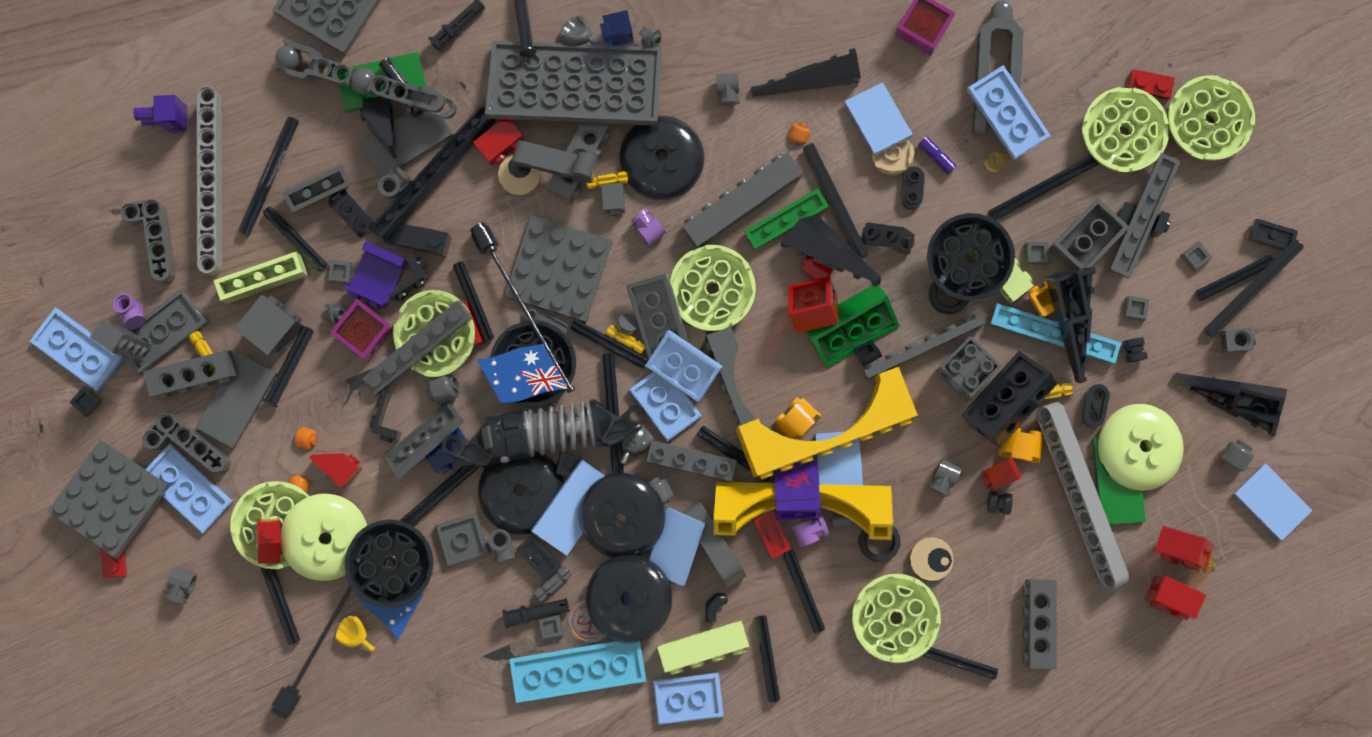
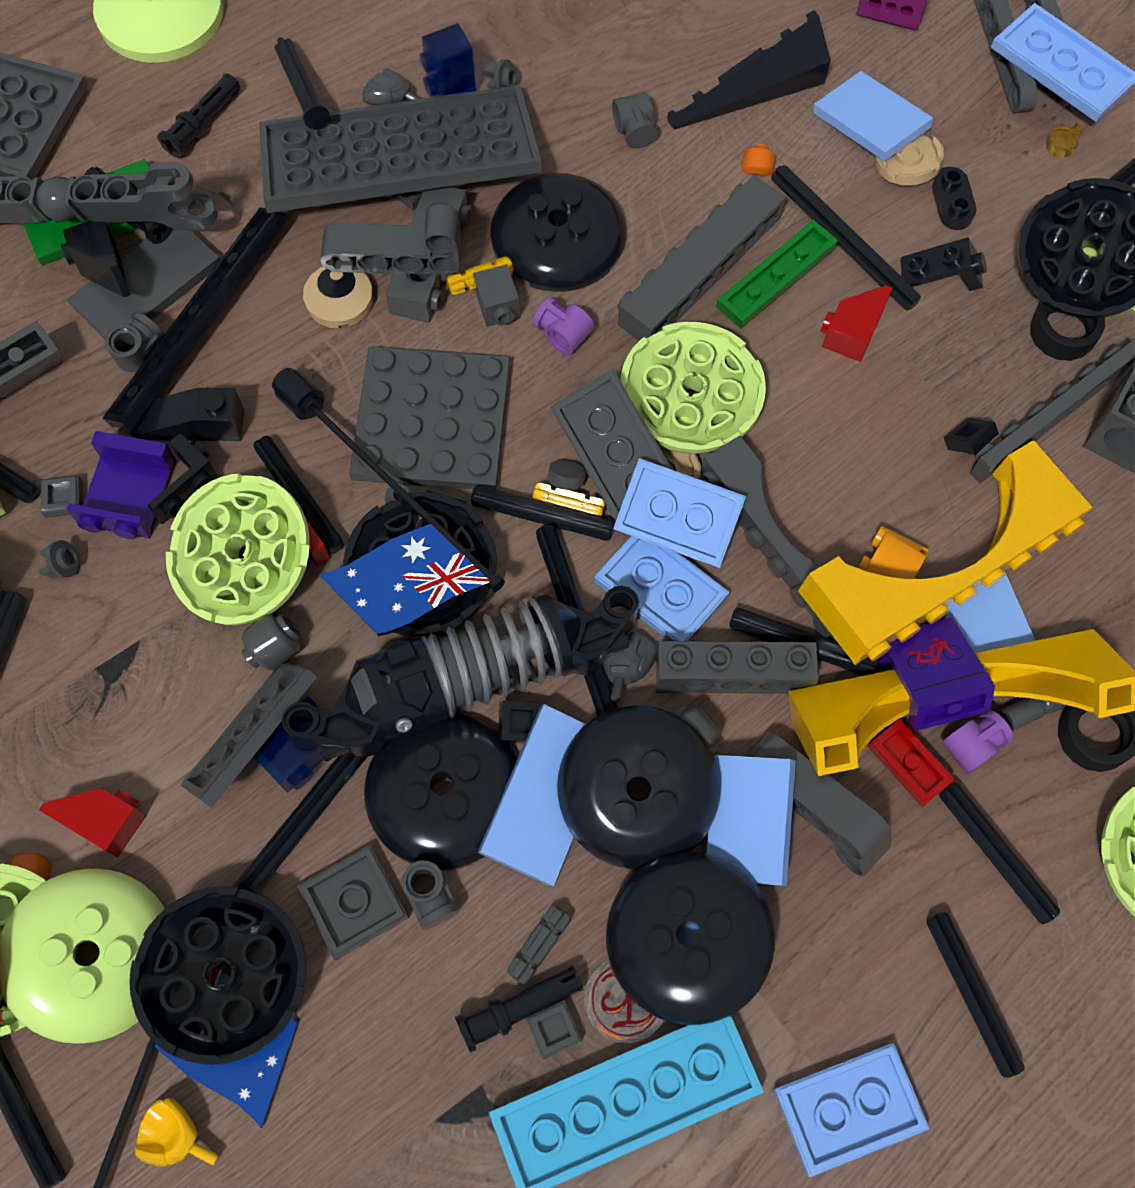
camera: 20 degrees left, 15 degrees down
orange piece [294,427,318,450] -> none
black bracket [328,188,374,238] -> none
piece [330,299,394,361] -> none
dark grey plate [362,300,473,396] -> none
black bracket [369,391,402,443] -> none
red brick [473,119,525,166] -> none
black plate [516,534,562,581] -> none
yellowish green brick [657,620,749,675] -> none
black arm [705,593,728,622] -> none
black wedge [781,214,881,287] -> none
red piece [788,276,838,333] -> none
green slope [805,285,900,368] -> none
dark purple piece [918,136,957,175] -> none

